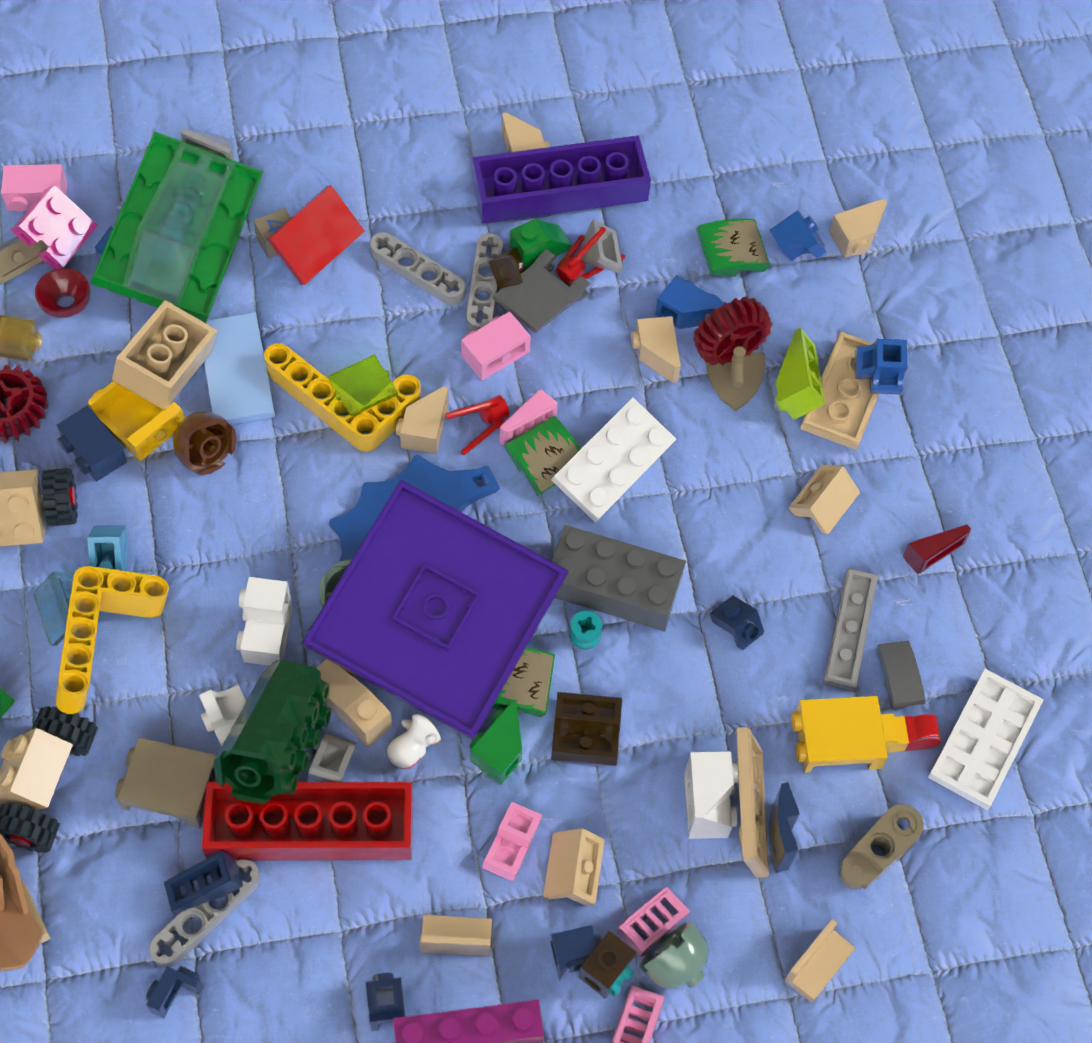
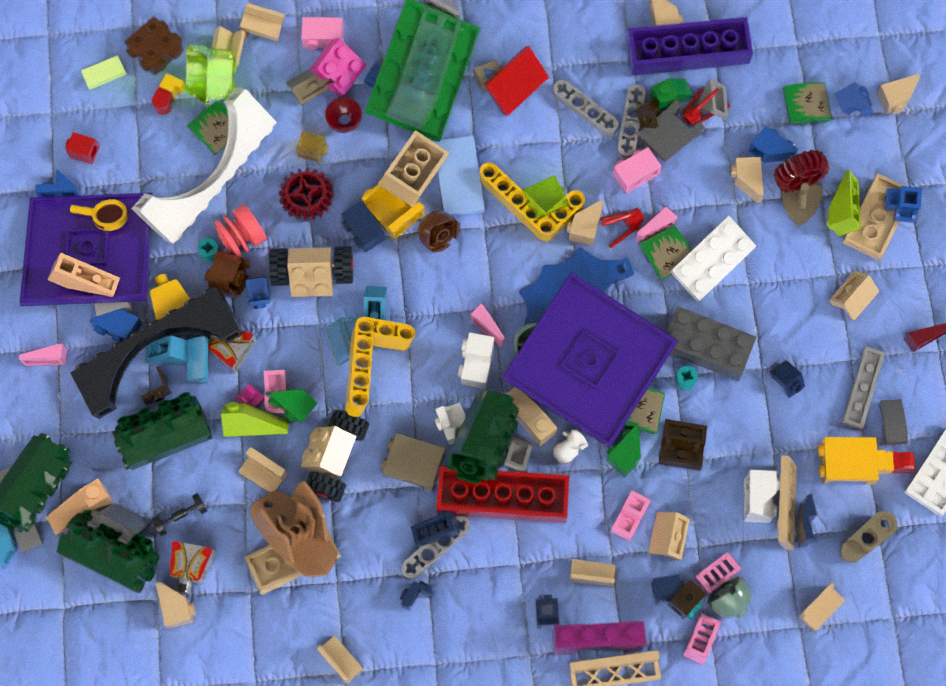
camera: 10 degrees right, 10 degrees up
none -> bright pink slope [471,303,505,347]

